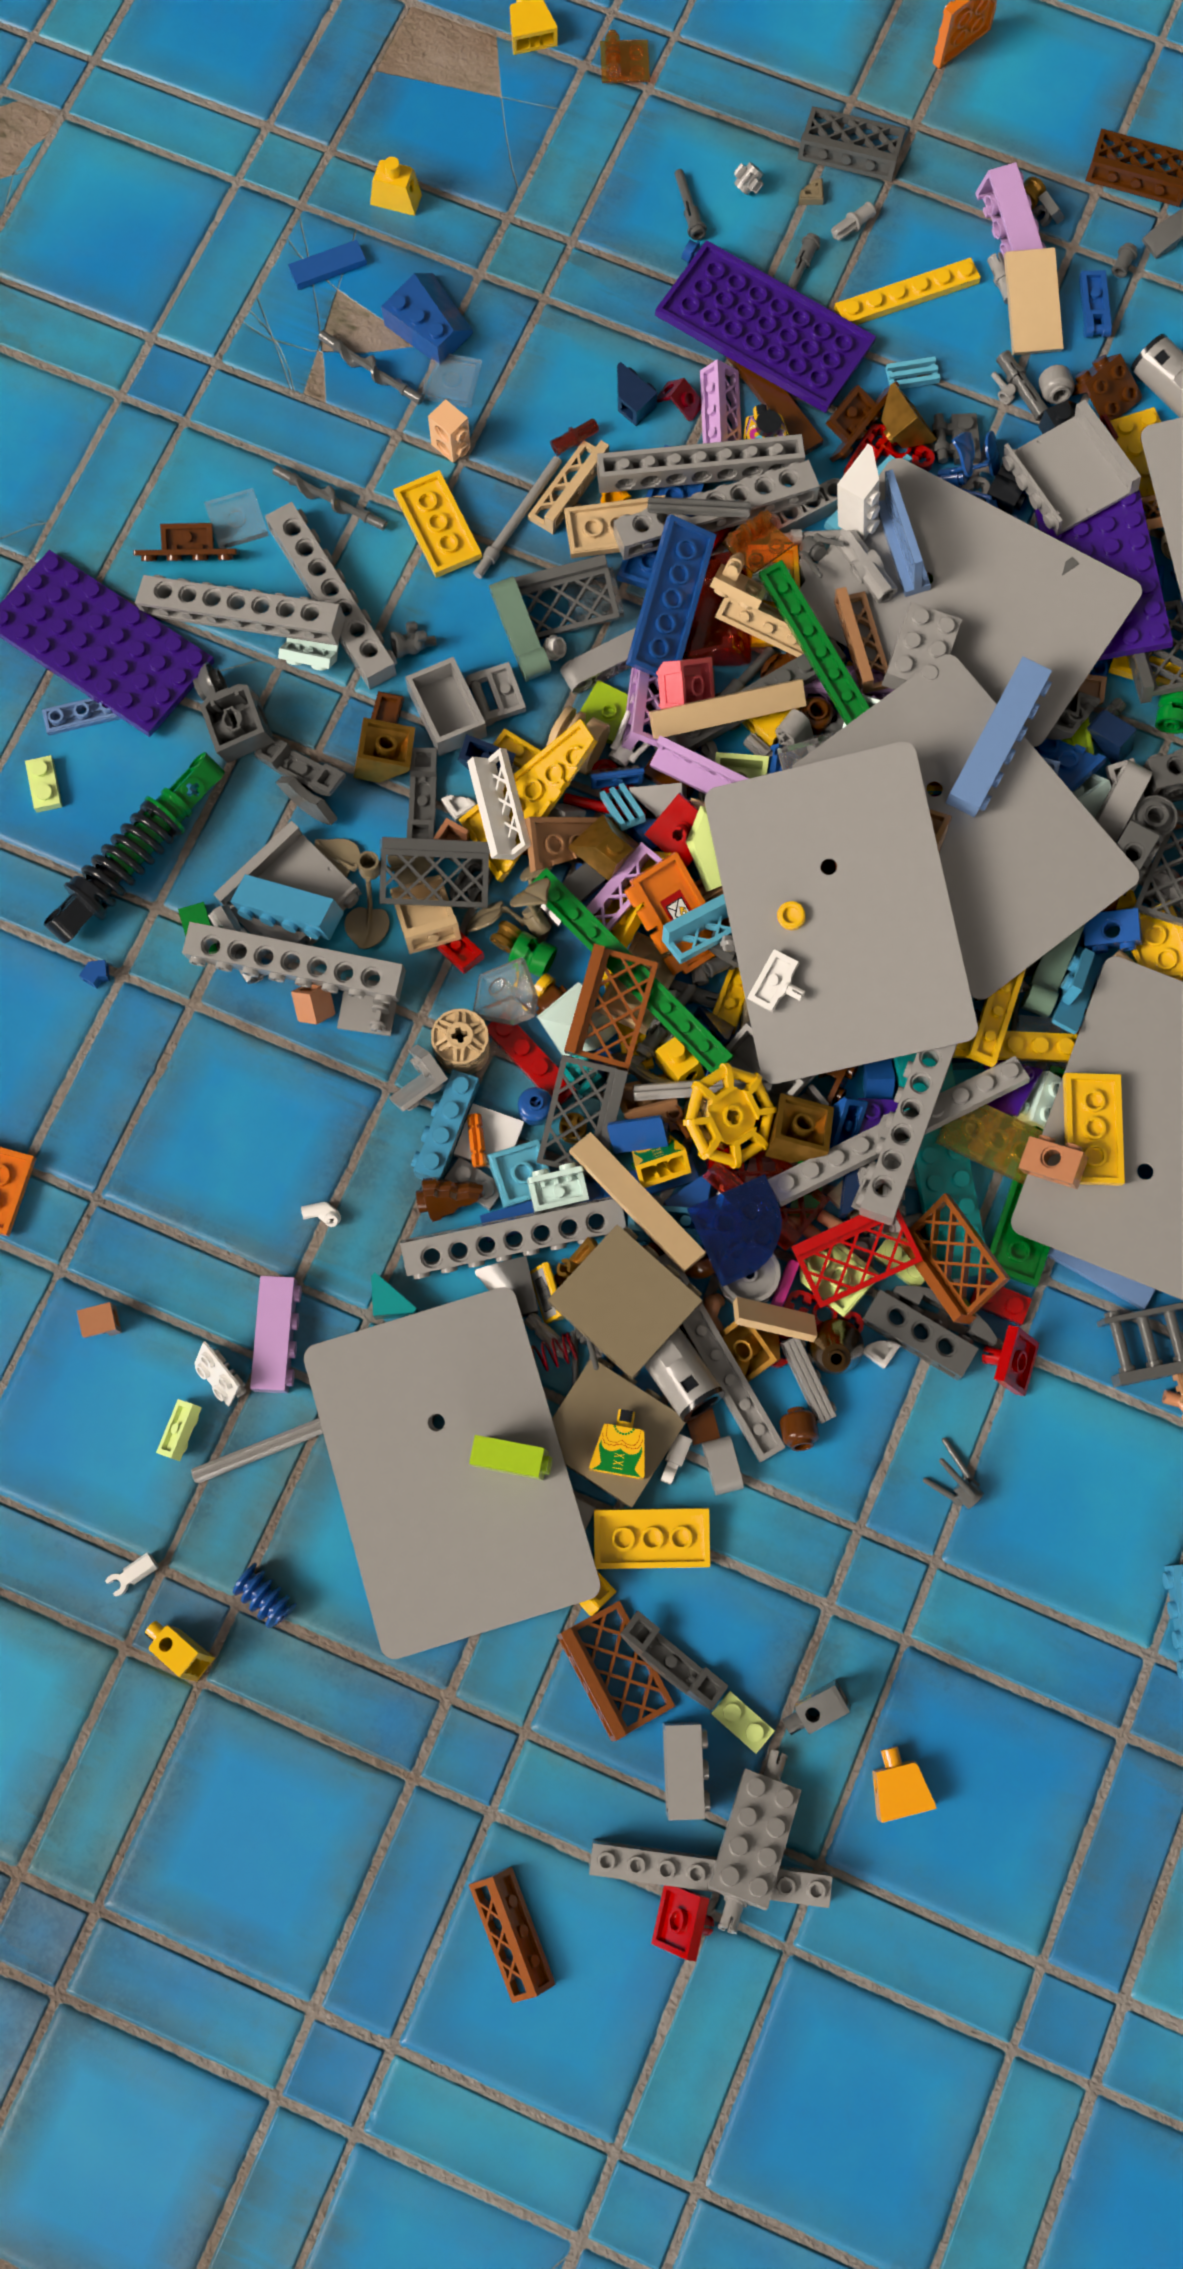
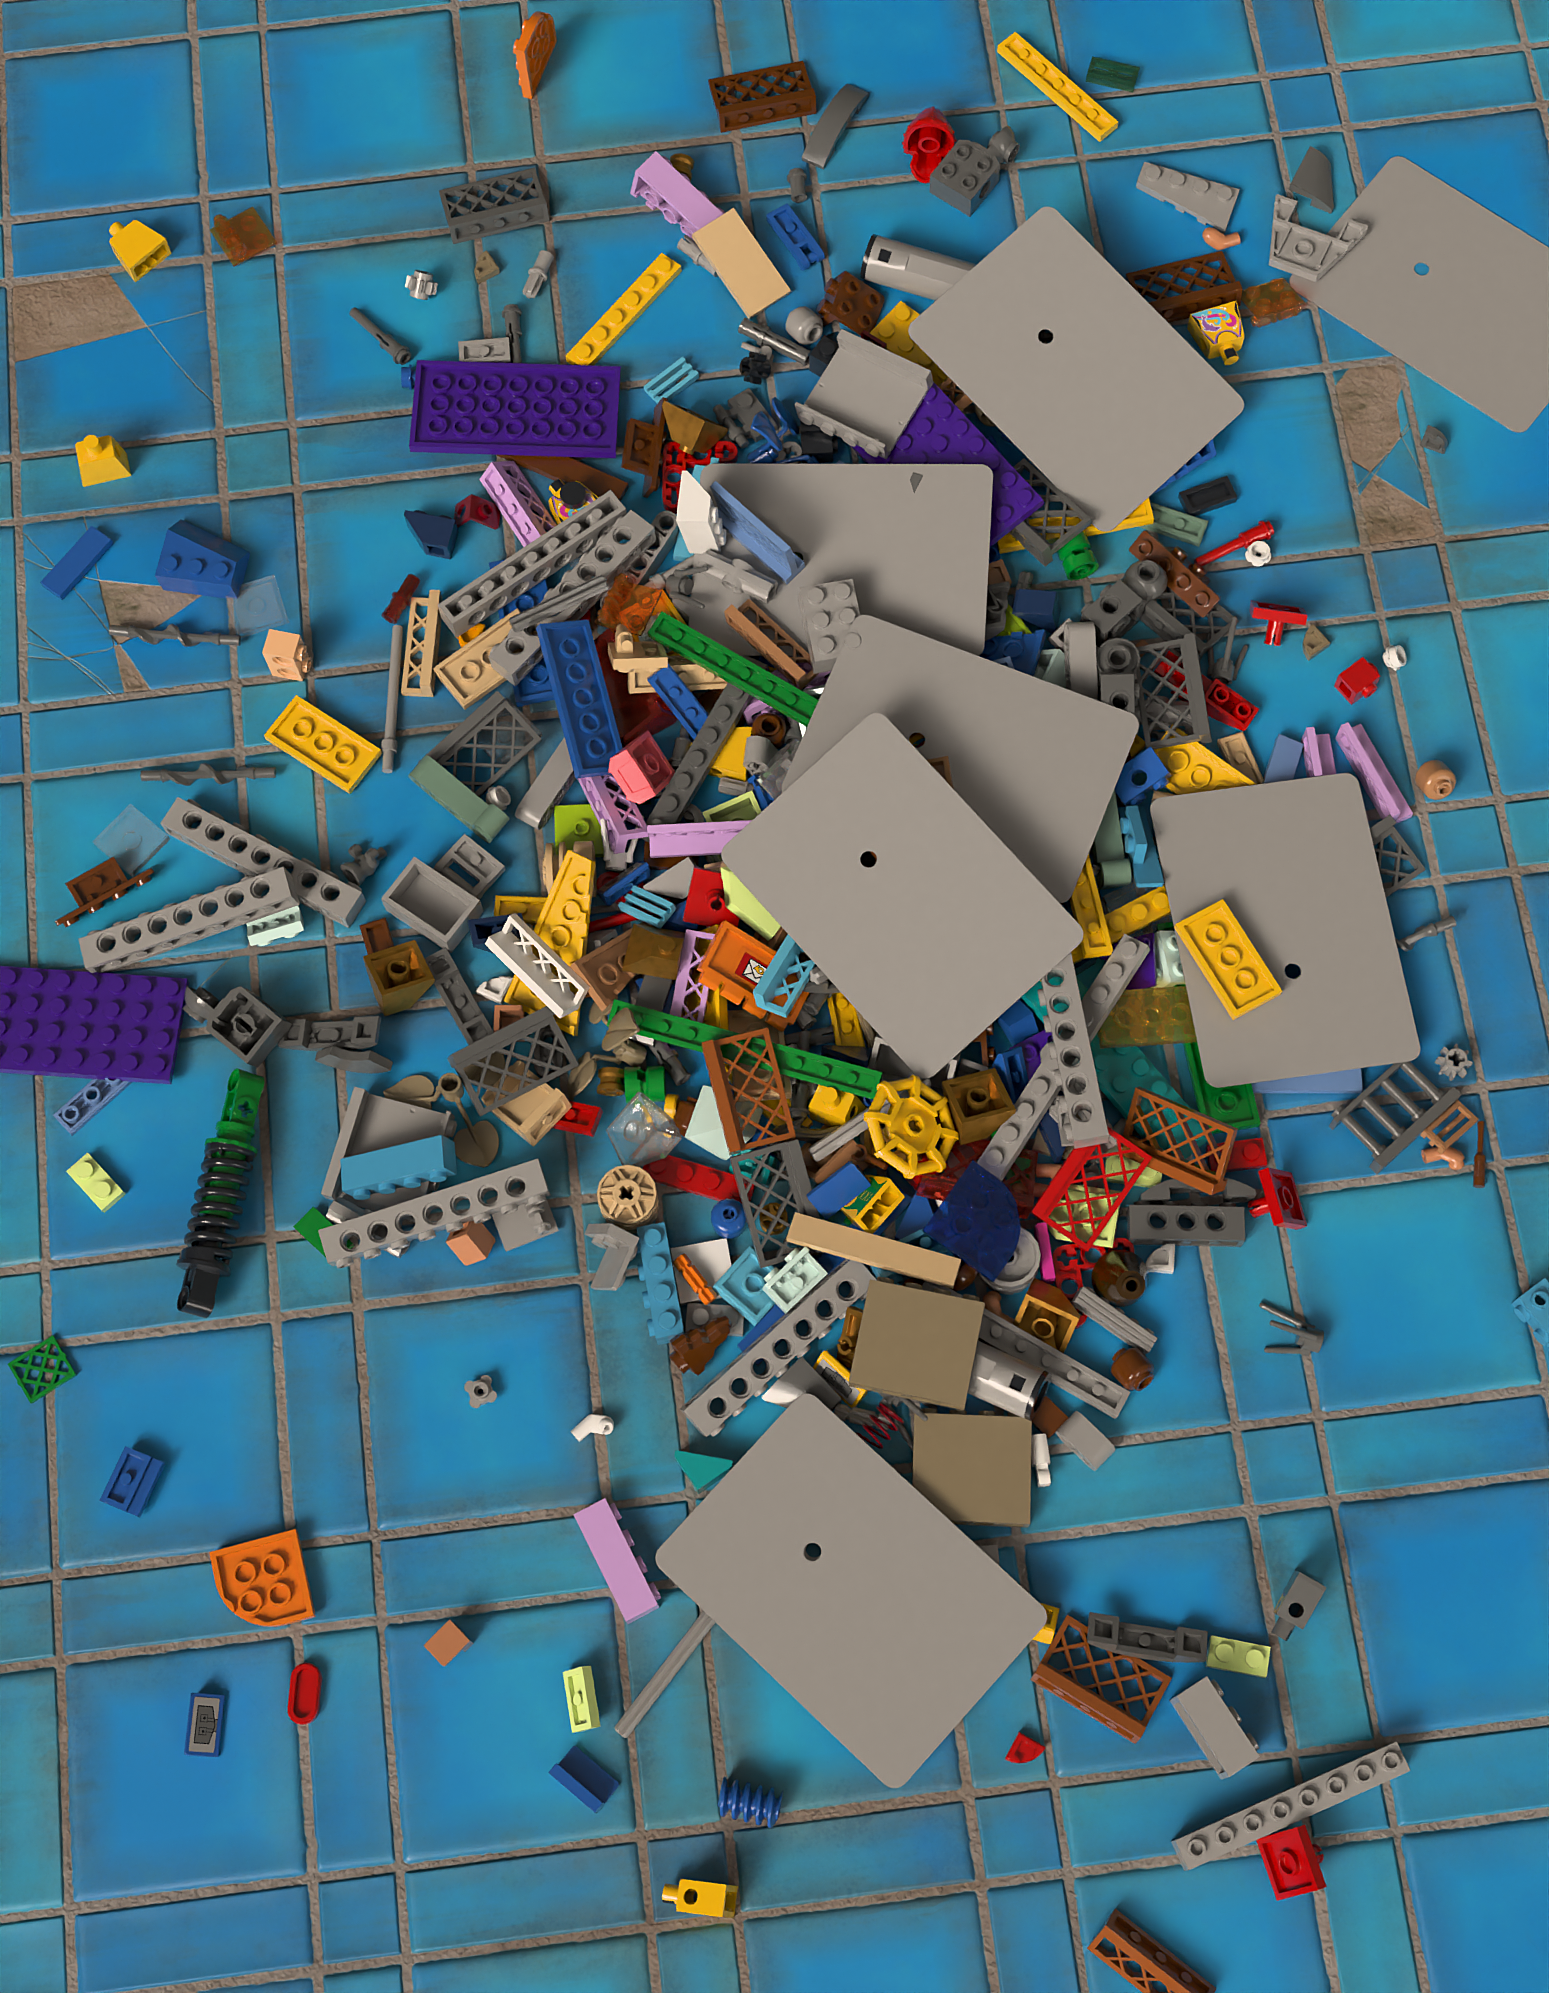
camera: 25 degrees left, 5 degrees down
blue piece [79,960,110,989] -> none
white bar [105,1552,159,1596] -> none
white hinge [194,1341,247,1407] -> none
lime brick [469,1435,553,1480] -> none
torso [589,1409,645,1480] -> none
yellow plate [594,1508,710,1569] -> none
tan tile [649,679,806,739] -> none
light grey plate [708,1750,802,1934] -> none
tan tile [733,1296,817,1342] -> none
white plate [747,949,806,1013] -> none
yellow tile [777,901,806,931] -> none
light orange torso [872,1746,937,1823] -> none
medium blue brick [945,656,1052,818] -> none
nougat brick [1018,1135,1088,1190] -> none
dark grey tile [1032,191,1065,227] -> none
none -> light grey plate [458,337,511,363]
none -> light grey plate [464,1375,497,1408]
none -> blue panel [548,1746,619,1813]
none -> blue tile [647,663,709,739]
none -> dark grey pin [647,1040,691,1086]
none -> black gear [739,351,771,385]
none -> red tile [1004,1732,1046,1764]

